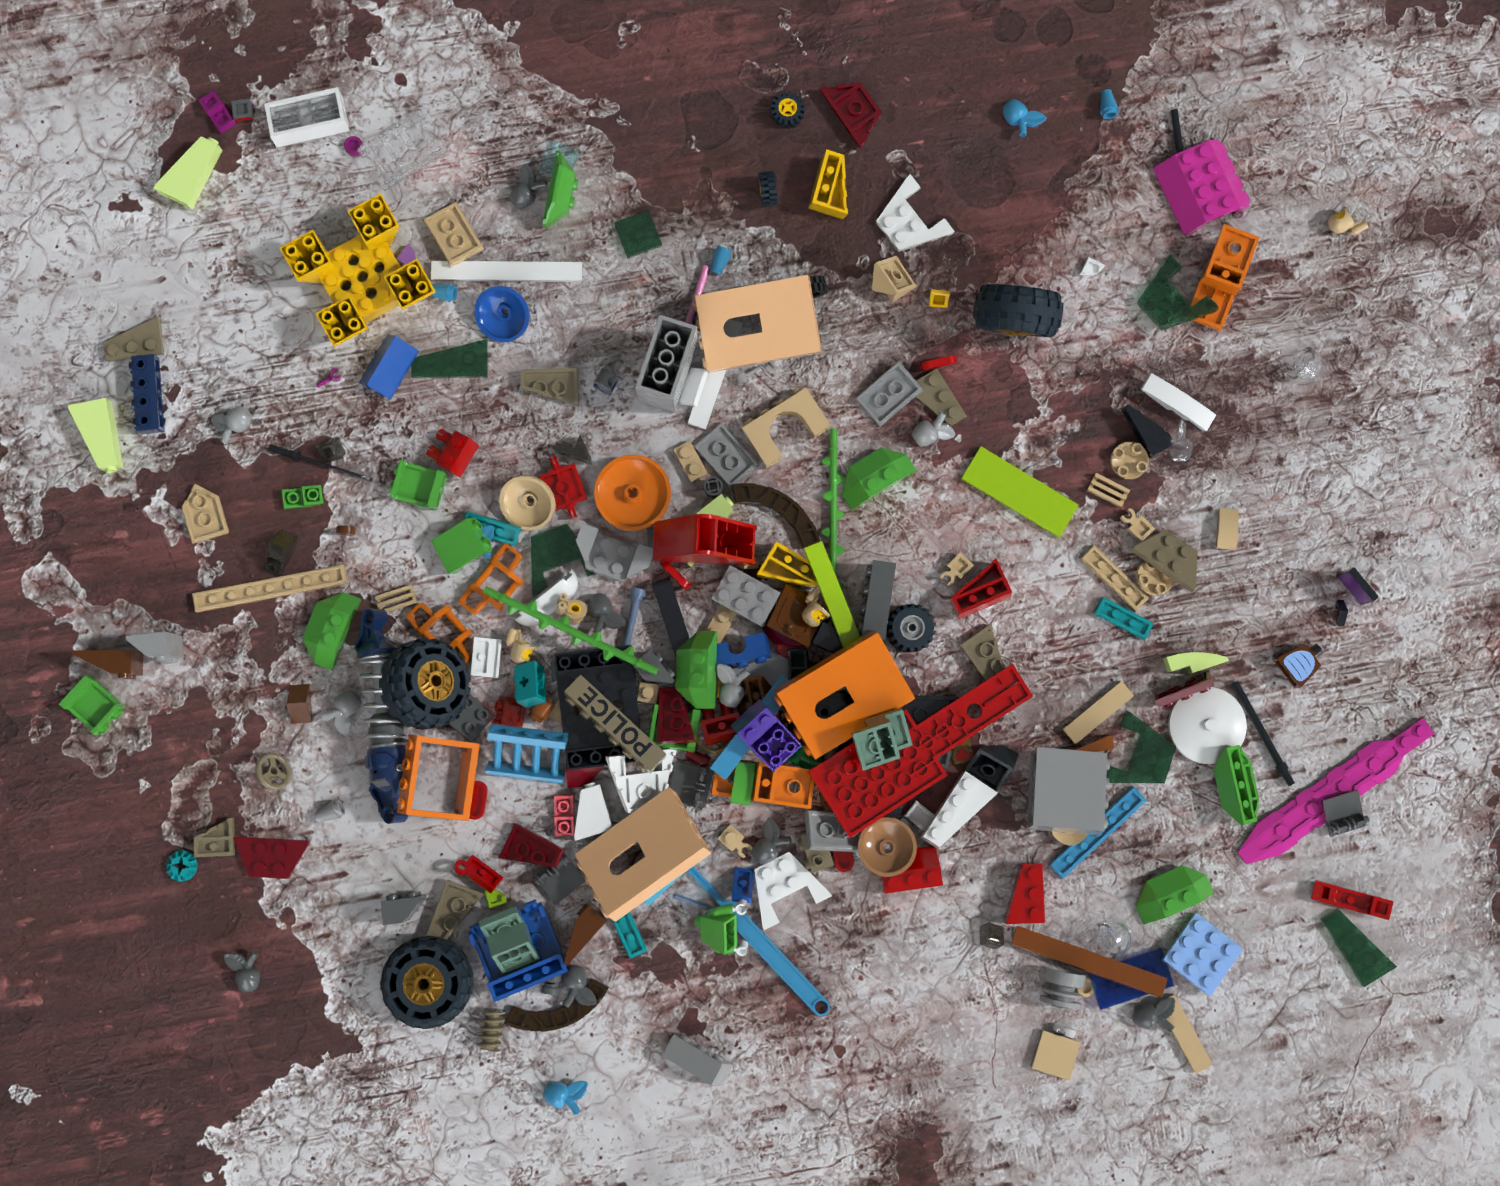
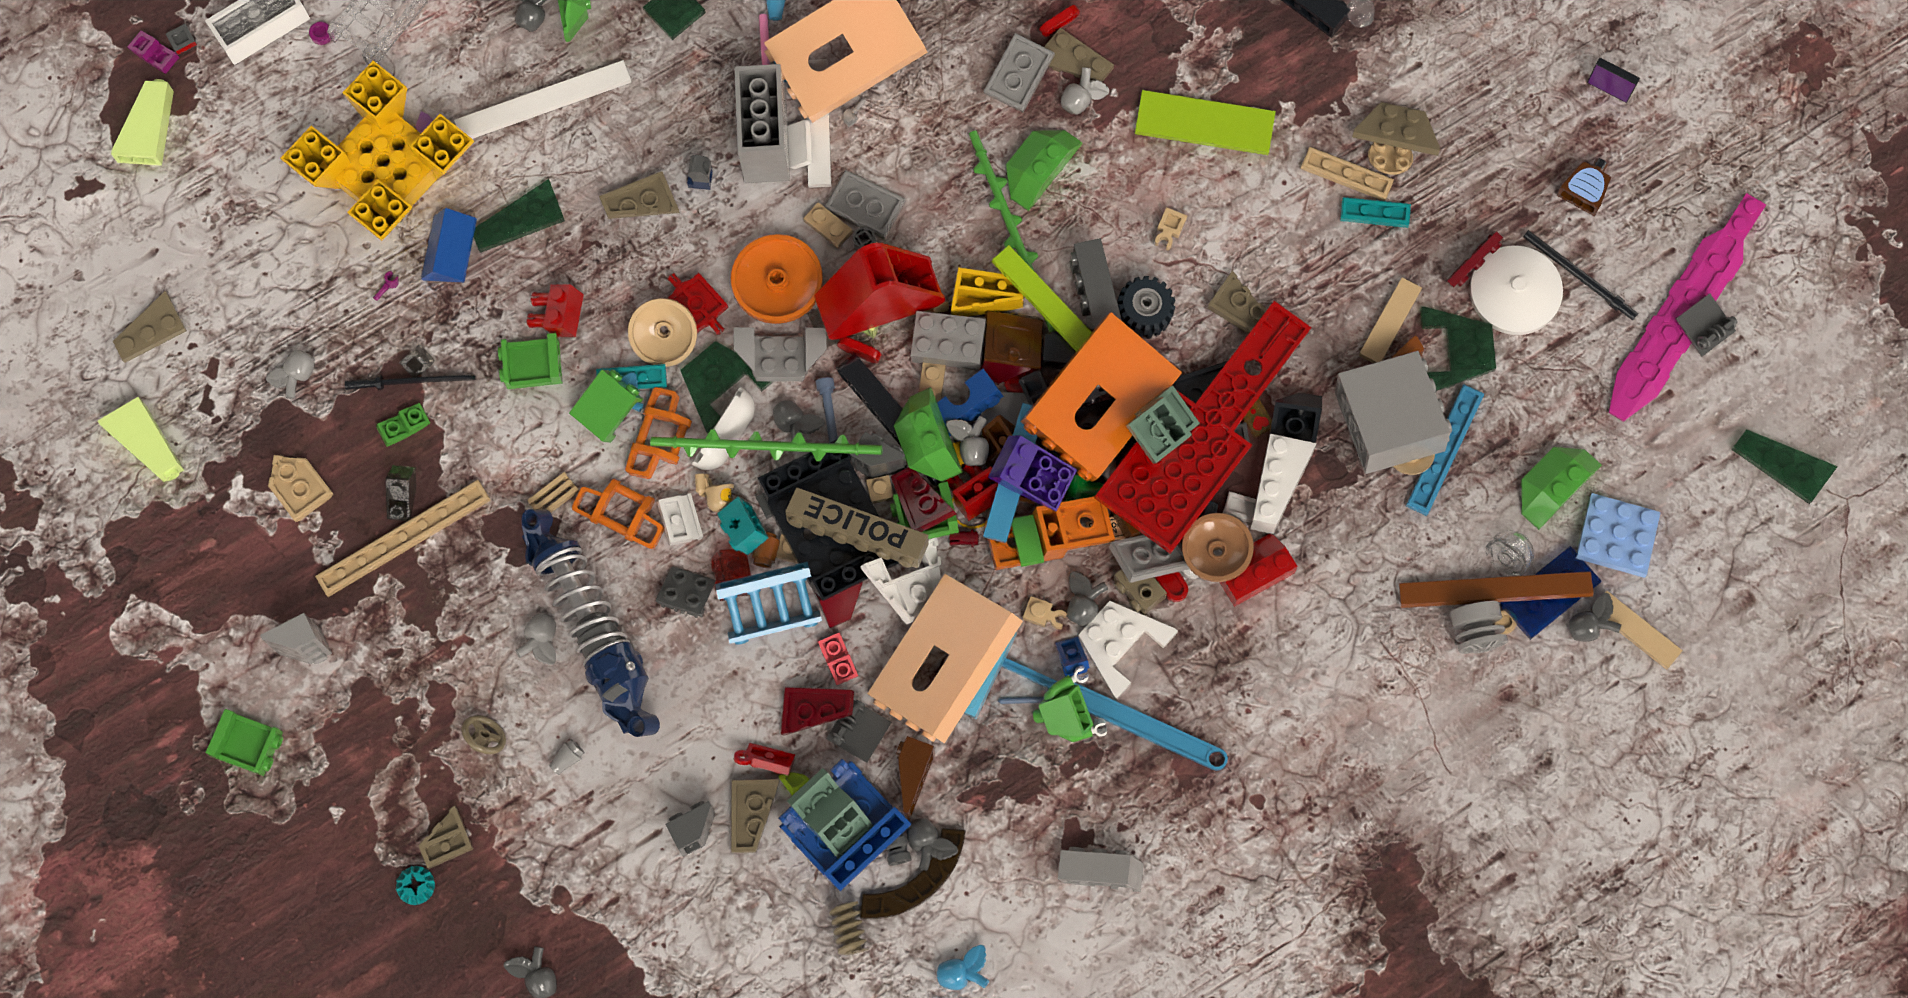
camera: 15 degrees left, 10 degrees down
reddish brown slope [72,650,143,679] -> none
dark blue brick [129,354,165,434] -> none
dark red wing [234,836,311,879] -> none
reddish brown slope [287,684,313,724] -> none
bright green wedge [302,592,362,670] -> none
reddish brown tile [336,526,356,536] -> none
black wheel [379,638,471,730] -> none
black wheel [380,936,474,1029] -> none
orange window [397,734,480,821] -> none
tan tile [423,202,484,267] -> none
dark azure cone [431,284,458,302] -> none
red tile [469,781,488,820] -> none
blue dish [474,285,530,342] -> none
clear smoke slope [554,435,593,465] -> none
tan piece [556,593,587,625] -> none
white slope [574,782,613,841] -> none
teal tile [612,912,648,959] -> none
dark grey hinge [670,762,714,808] -> none
dark brown tile [731,483,820,549] -> none
tan arch [742,388,831,469] -> none
tan piece [802,587,830,627] -> none
red wedge [950,558,1012,620] -> none
clear smoke slope [980,922,1004,949] -> none
red wedge [1003,863,1045,924] -> none
tan tile [1031,1030,1081,1081] -> none
white tile [1052,1023,1076,1038] -> none
tan tile [1087,473,1130,508] -> none
tan dish [1110,442,1149,479] -> none
tan plate [1120,508,1155,543] -> none
yellowish green slope [1162,652,1229,674] -> none
bright green wedge [1214,745,1259,825] -> none
tan slope [1216,508,1239,550] -> none
red slope [1311,880,1394,920] -> none
black tile [1335,600,1348,626] -> none

